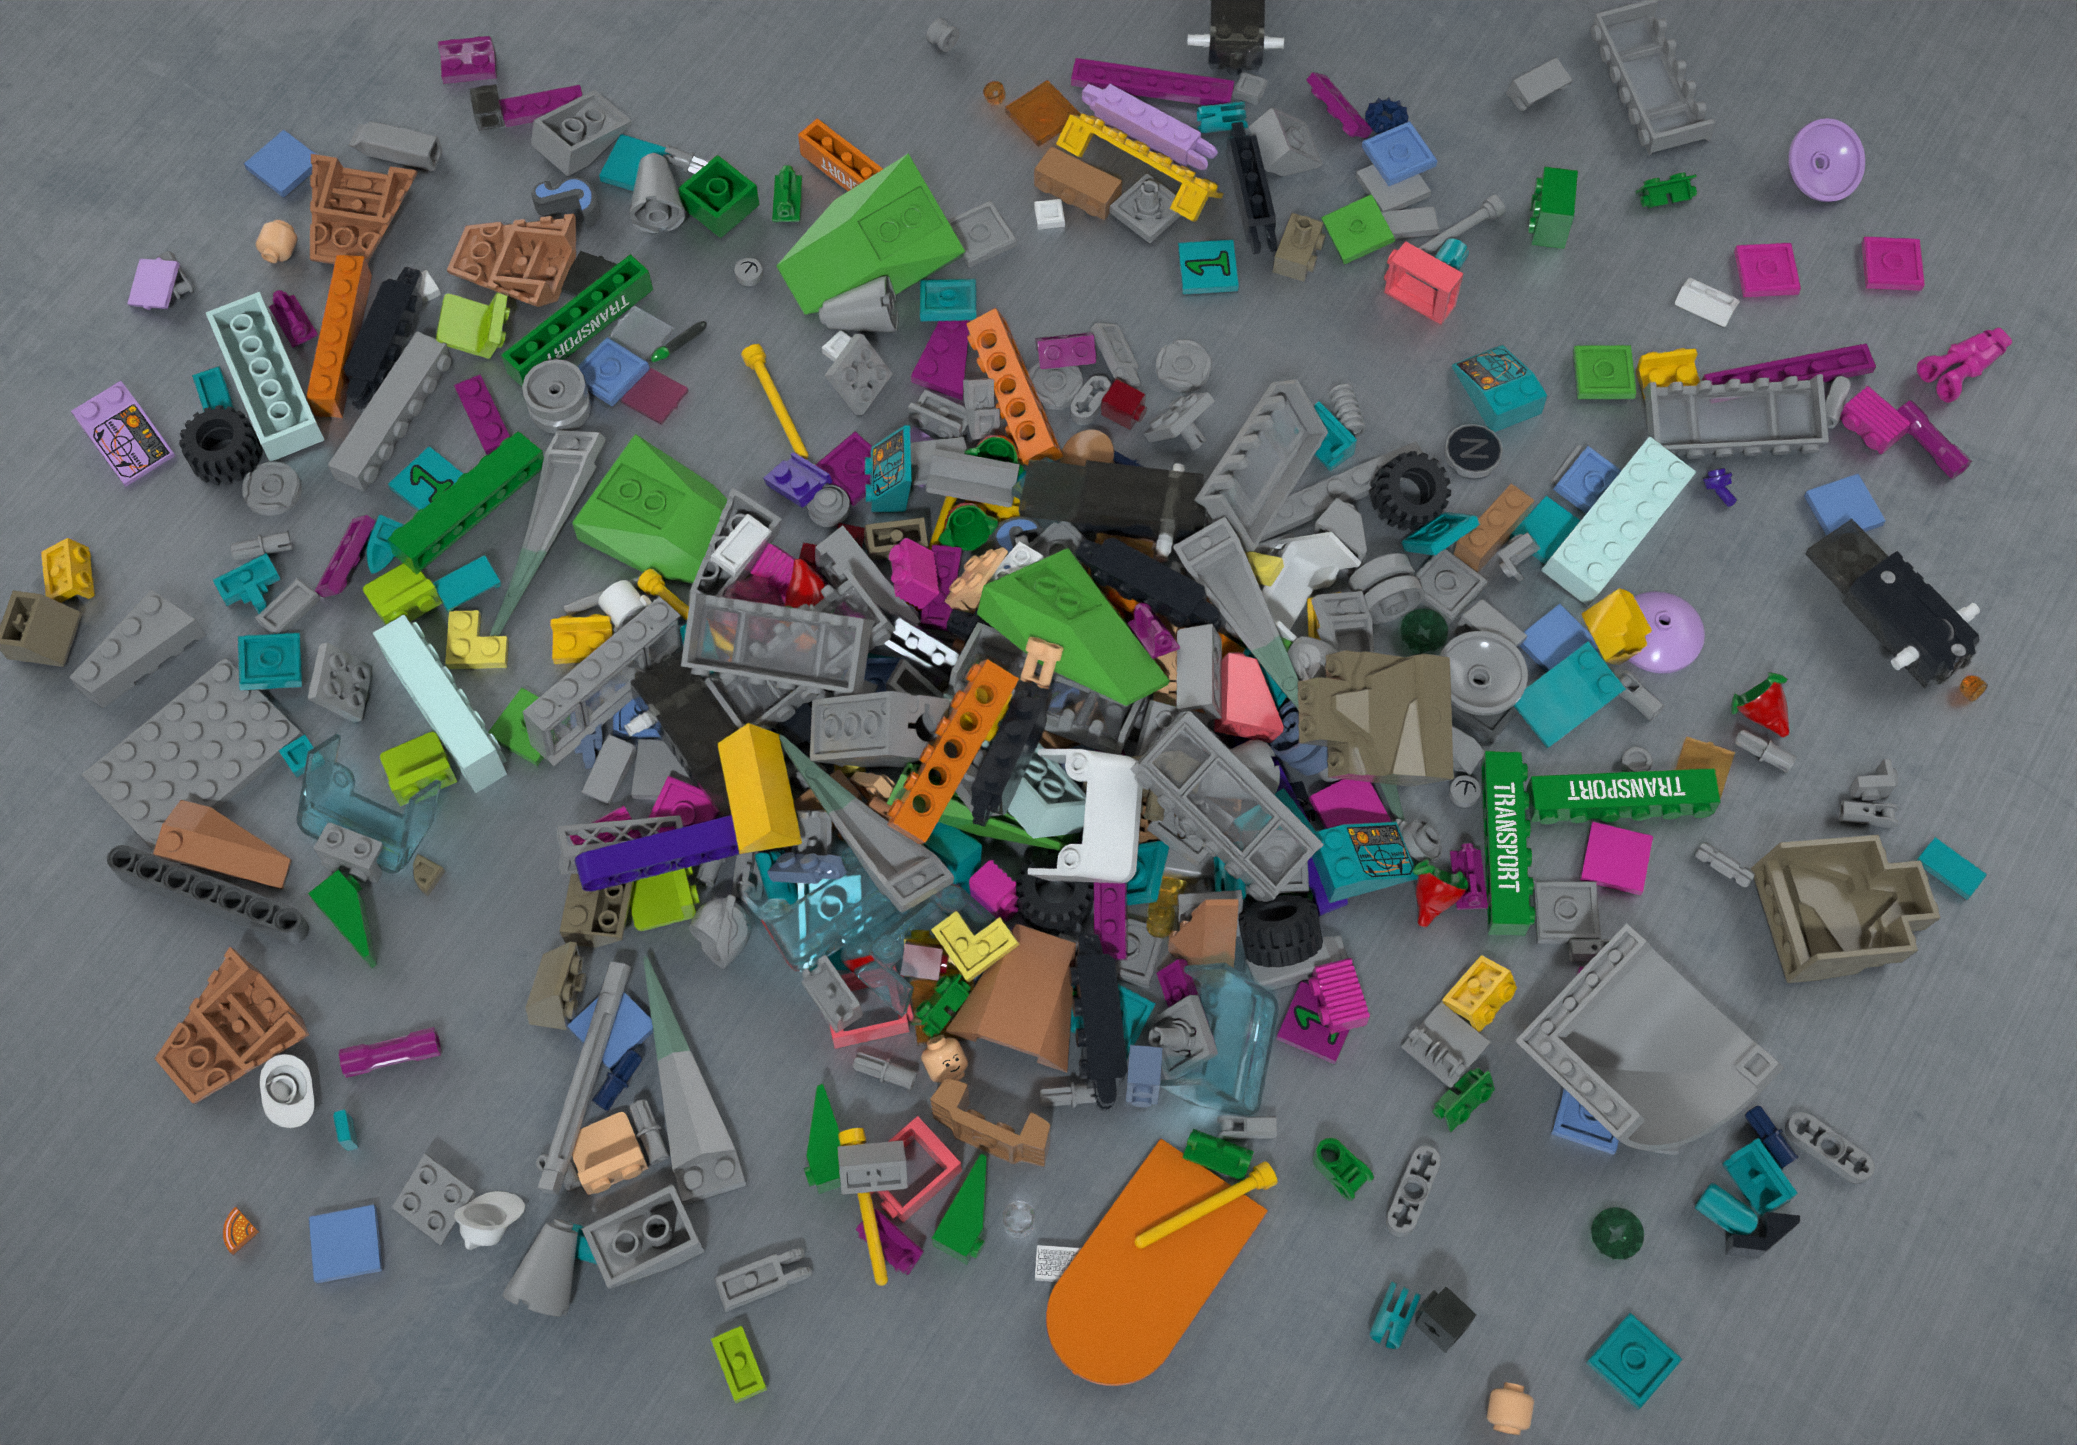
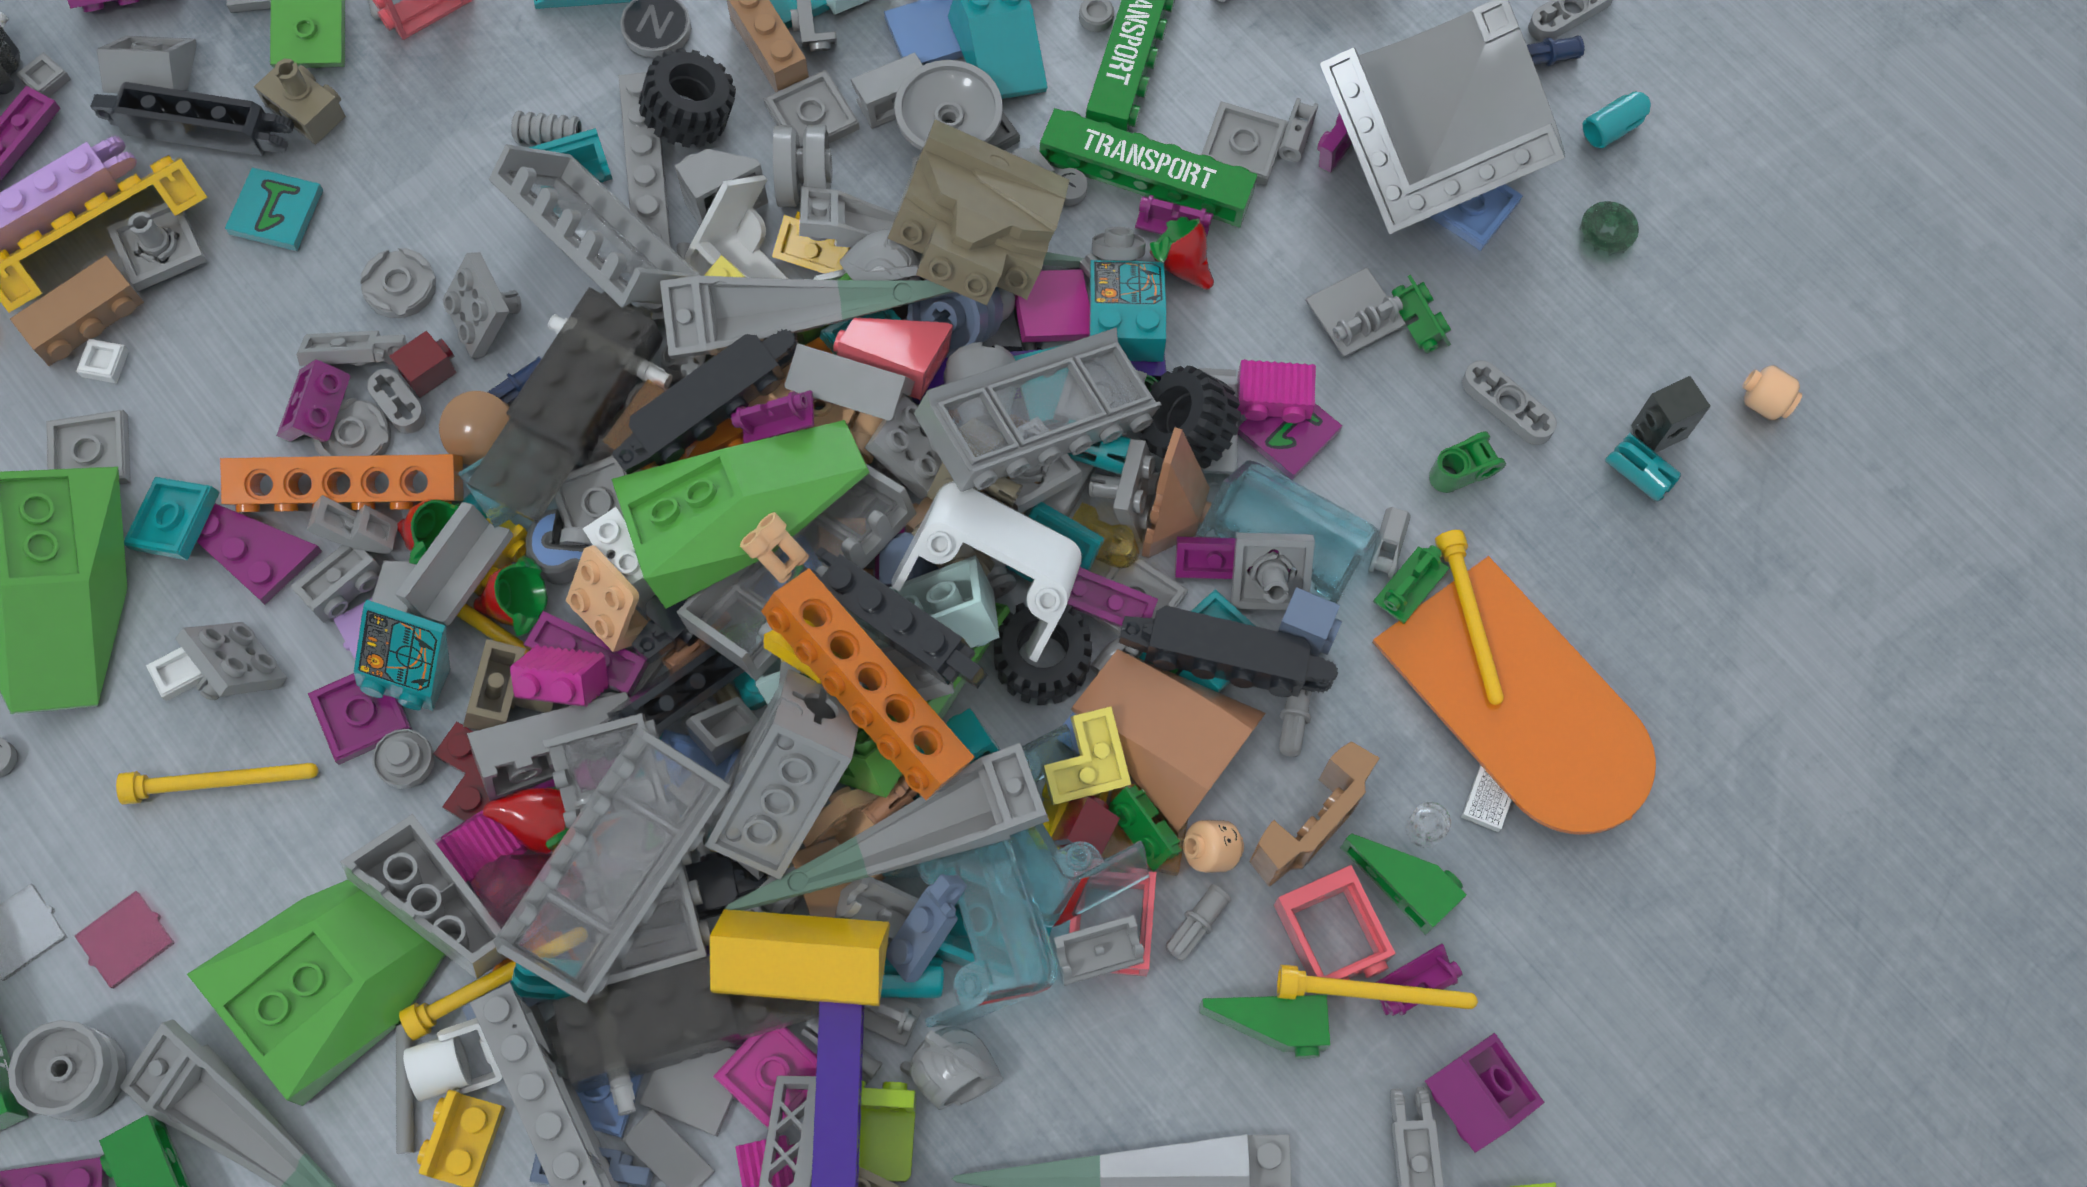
camera: 75 degrees left, 5 degrees up
medium blue tile [577,337,650,407] -> none
pearl dark grey piece [651,321,707,362] -> none
white tile [710,514,772,577] -> none
dark purple plate [763,452,833,508] -> none
light grey cone [819,276,899,333] -> none
light grey hinge [837,1141,908,1195] -> none
dark pink brick [969,860,1018,922] -> none
teal arm [1197,101,1248,134] -> none
clear green gear [1400,609,1448,654] -> none
teal tile [1401,512,1480,556] -> none
yellow bracket [1442,955,1517,1033] -> none
dark pink tile [1580,822,1653,896] -> none
teal tile [1586,1313,1683,1410] -> none
teal hinge [1722,1138,1798,1218] -> none
black slope [1726,1212,1800,1259] -> none
none -> magenta slope [1425,1033,1545,1153]

